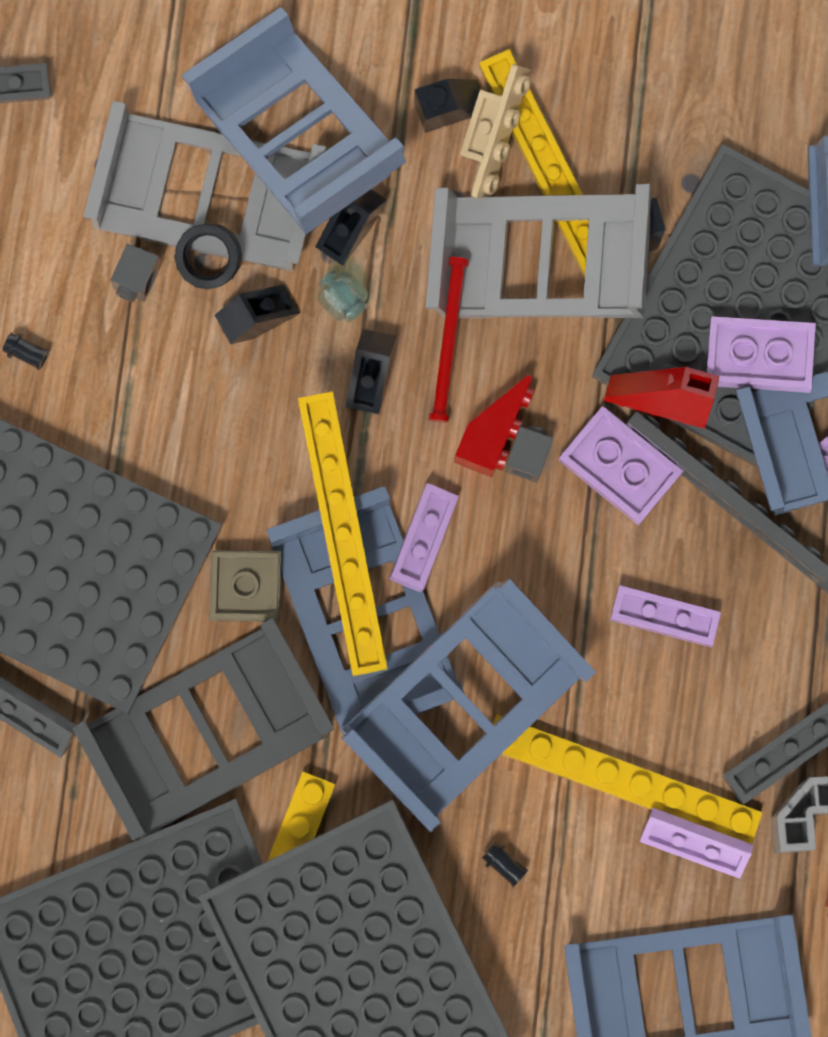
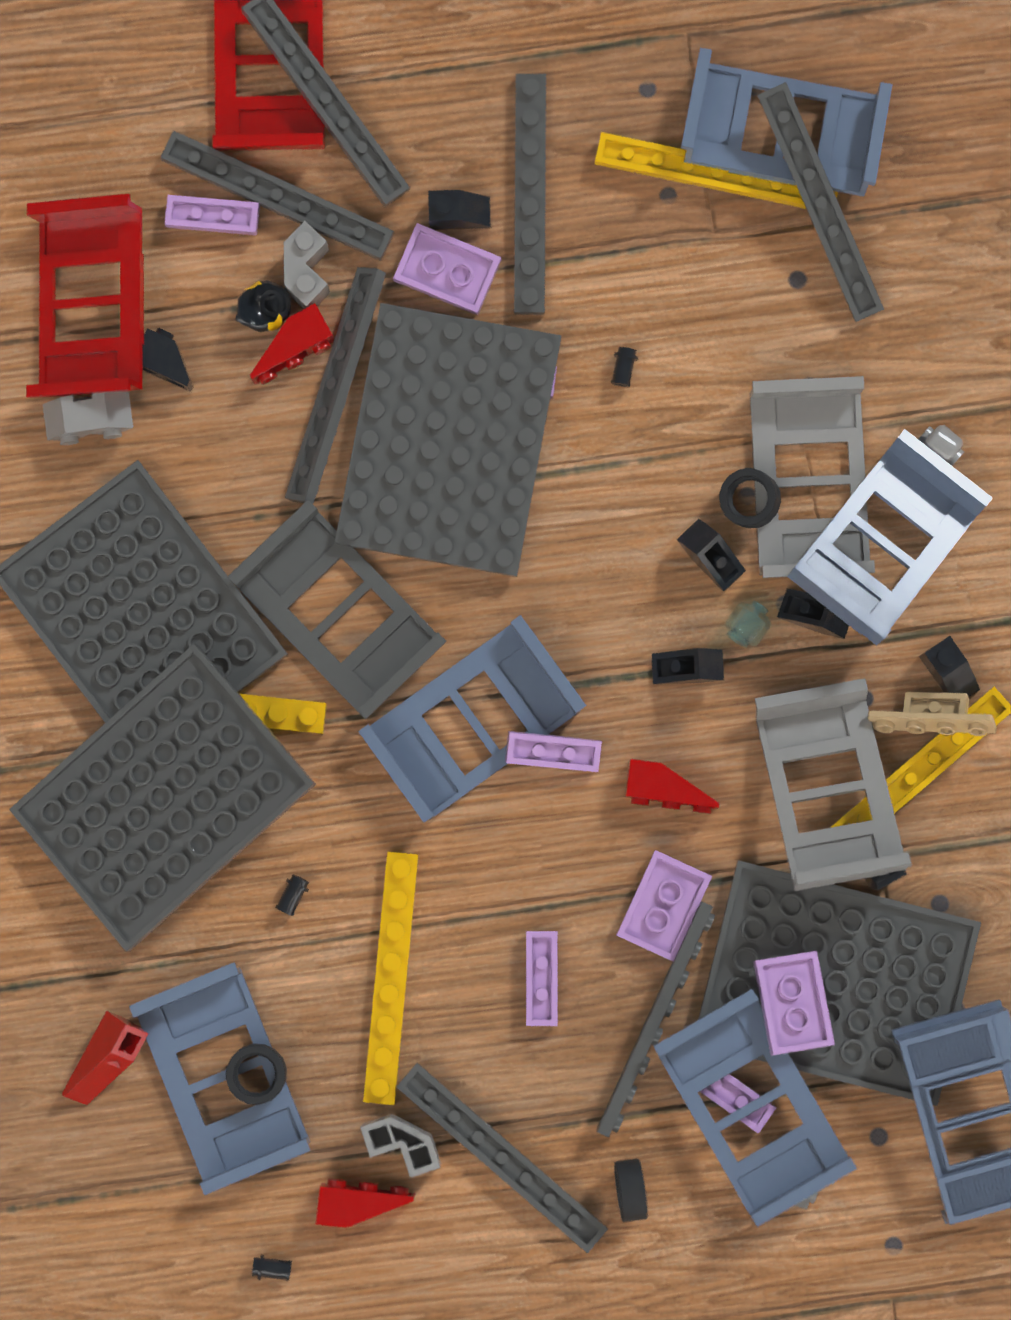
camera: 80 degrees right, 5 degrees up
dark grey brick [110,243,161,302] -> none
dark tan plate [209,550,282,622] -> none
yellow plate [297,391,387,676] -> none
sand blue piece [342,579,596,832] -> none
red bar [428,257,469,423] -> none
dark grey brick [505,426,553,483] -> none
red slope [604,367,720,429] -> none
lavender plate [640,808,753,879] -> none
none -> black tyre [226,1044,287,1105]
none -> light grey head [918,425,964,466]

